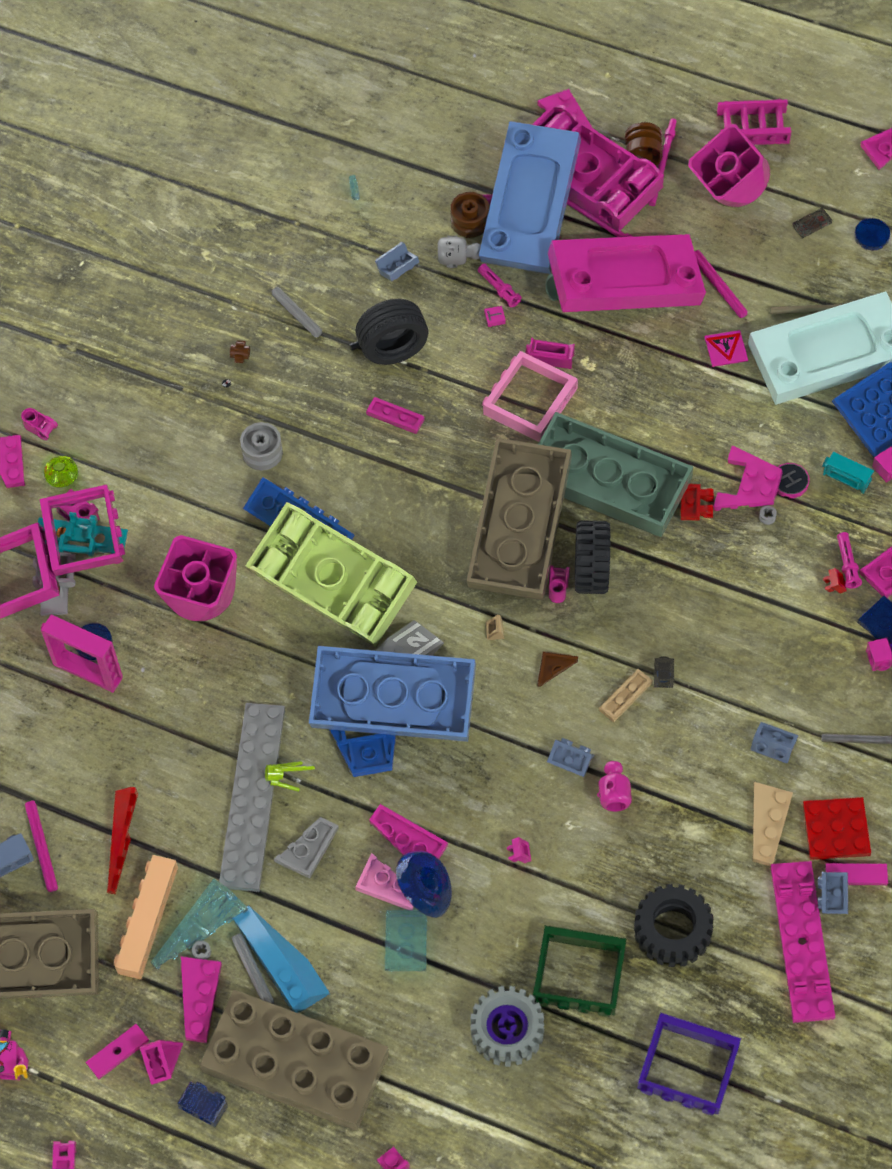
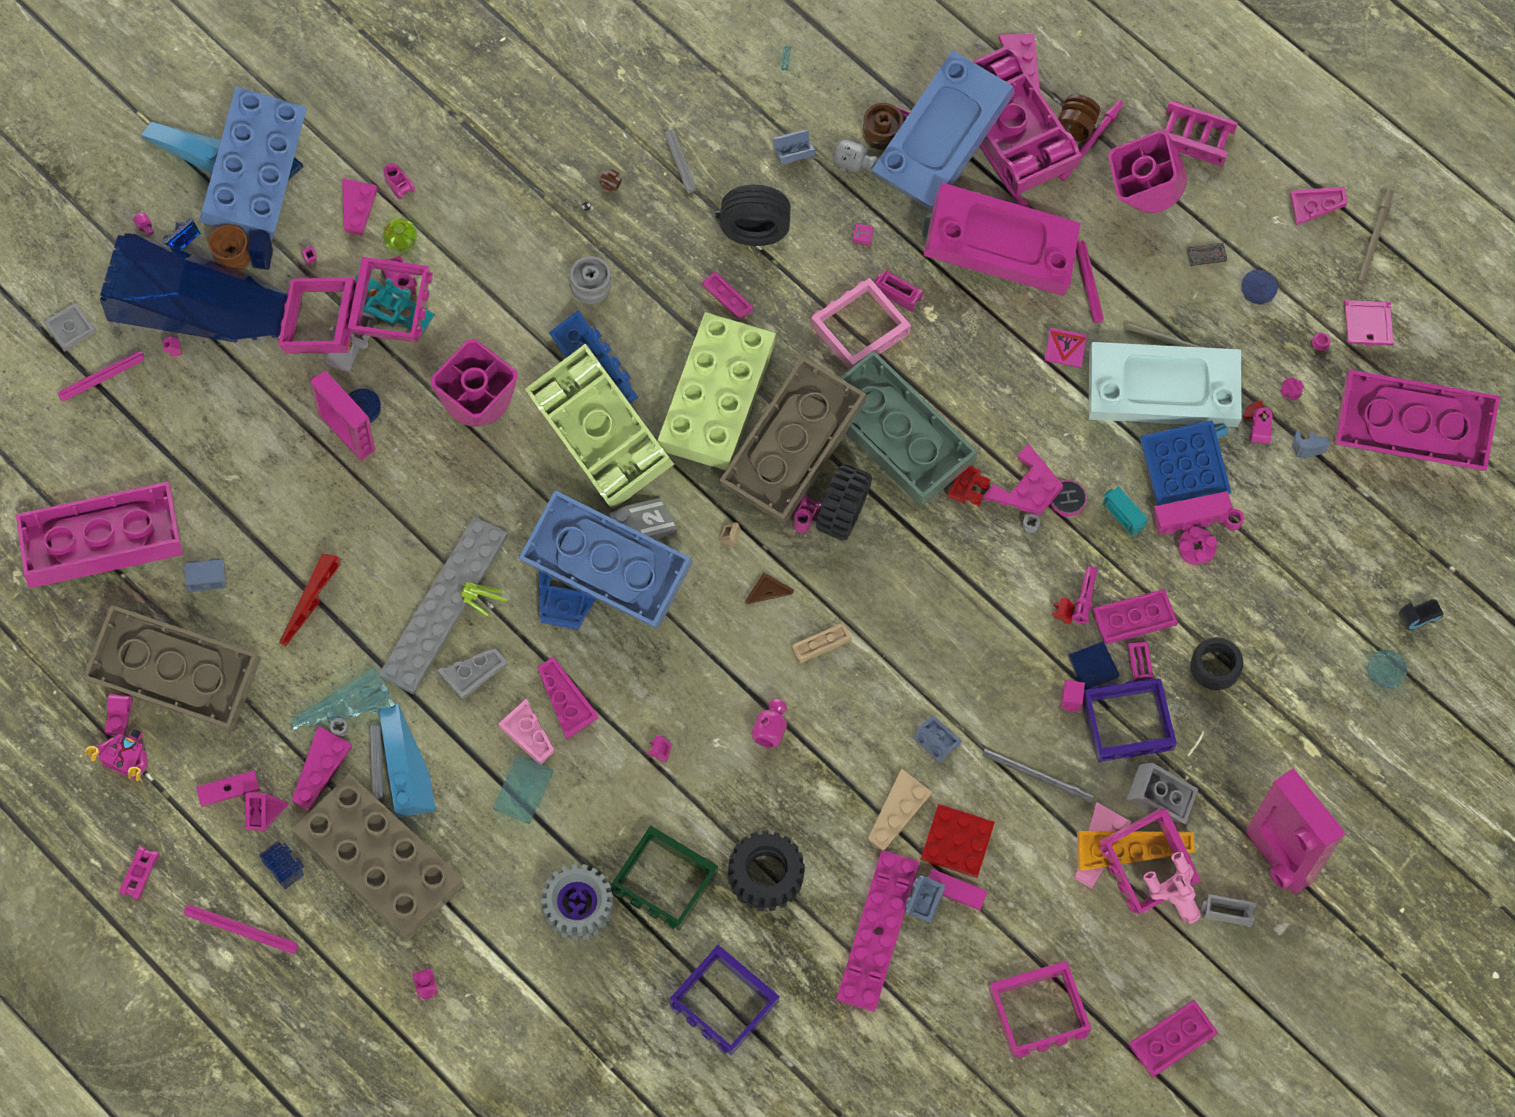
camera: 15 degrees right, 5 degrees up
dark pink axle [25,800,58,892] -> none
light nougat brick [114,855,178,980] -> none
clear blue hat [396,851,452,918] -> none
dark pink pin [478,263,522,308] -> none
sand blue bracket [547,738,595,777] -> none
clear smoke brick [654,656,674,688] -> none
none -> yellowish green piece [658,312,776,470]

